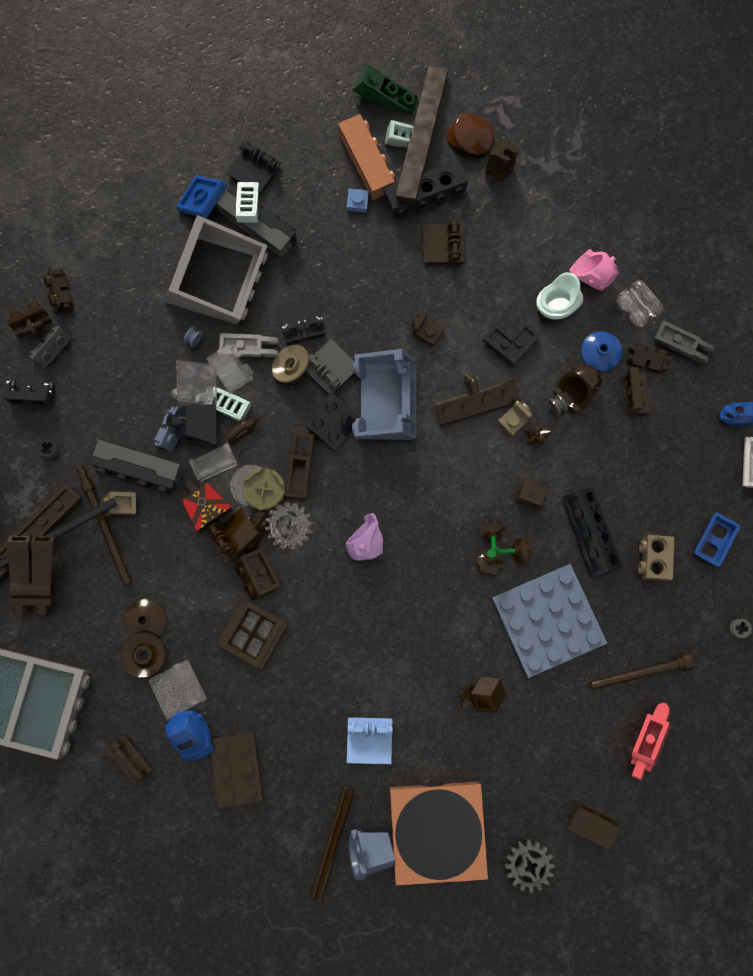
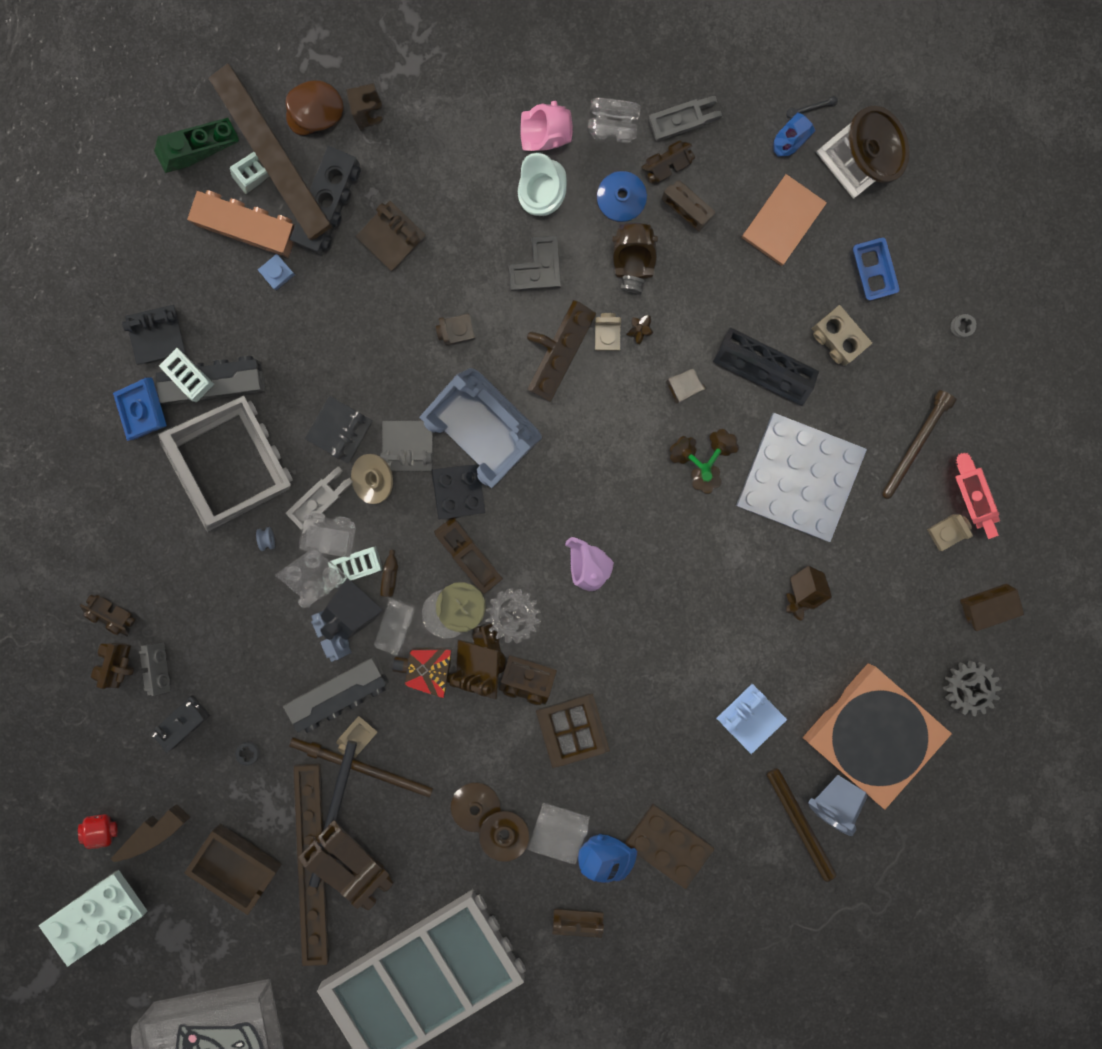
camera: 35 degrees left, 10 degrees up
none -> nougat tile [741,174,827,266]
none -> dark tan bracket [927,514,973,551]

